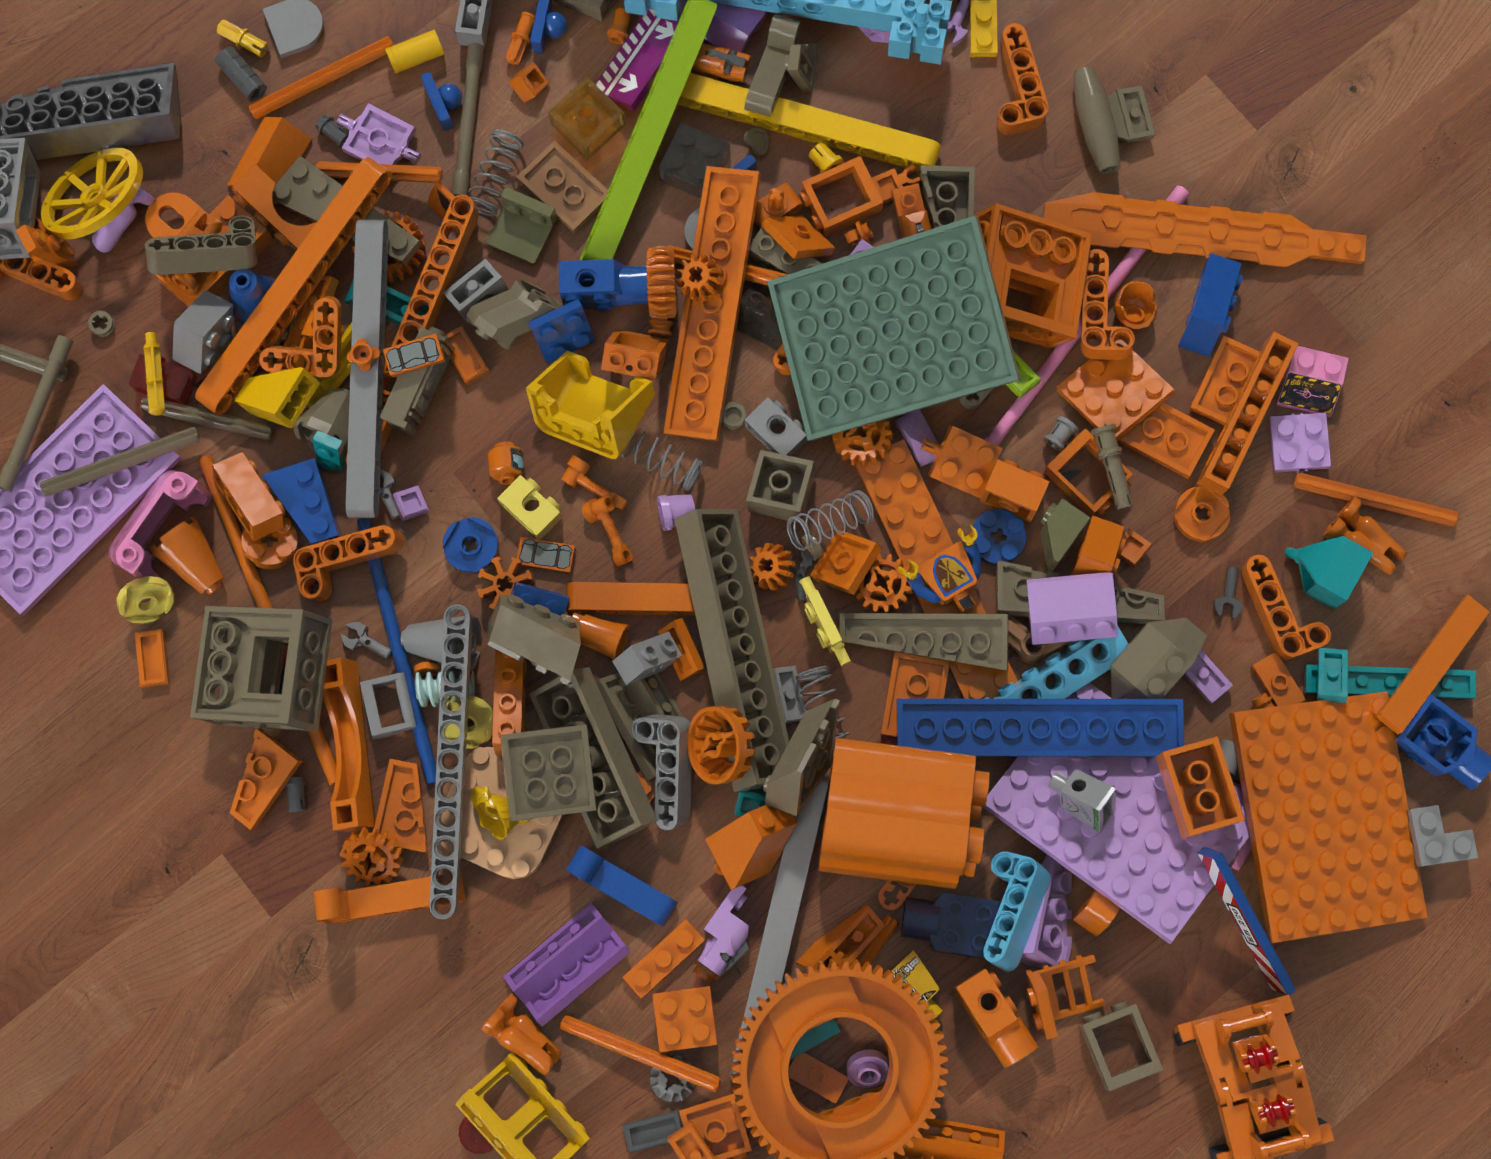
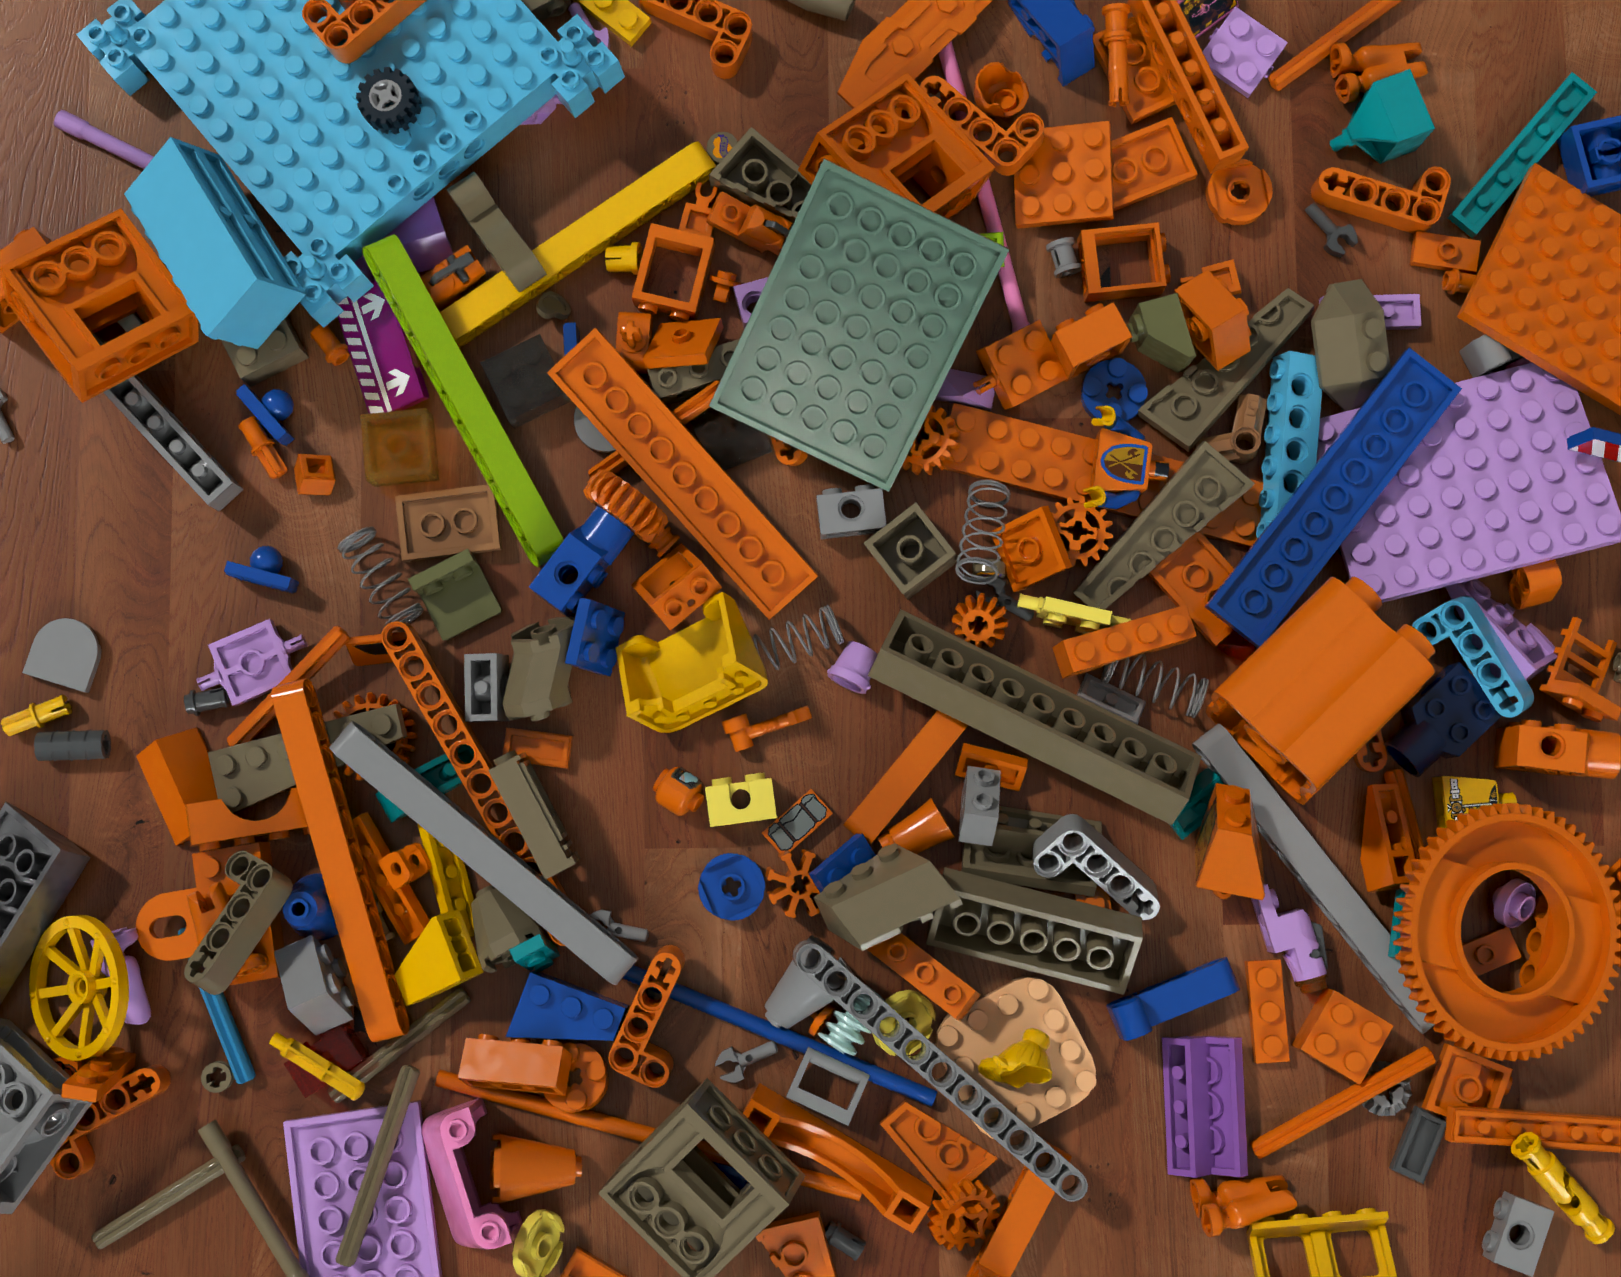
camera: 55 degrees left, 5 degrees up
orange axle [249,36,394,119] -> none
orange beam [259,296,342,377] -> none
orange plate [347,339,380,372] -> none
tile [383,333,445,377] -> none
yellow pin [385,29,445,74] -> none
lavender tile [392,486,429,521] -> none
dark tan piece [451,43,484,197] -> none
dark tan plate [500,724,596,821] -> none
orange brick [582,495,633,566] -> none
orange gear [675,254,722,301] -> none
orange gear [687,705,756,784] -> none
dark tan tile [721,402,747,431] -> none
dark tan wedge [763,699,840,816] -> none
dark tan wing [785,43,818,93] -> none
lavender slope [1027,572,1118,645] -> none
light grey torso [1049,770,1116,833] -> none
dark tan pin [1091,424,1134,510] -> none
orange brick [1155,736,1245,840] -> none
teal plate [1317,648,1348,703] -> none
orange tile [1376,594,1490,735] -> none
none -> dark azure axle [178,927,256,1084]
none -> dark tan tile [707,132,738,165]
none -> orange arch [1052,605,1197,679]
none -> orange pin [1102,3,1132,107]

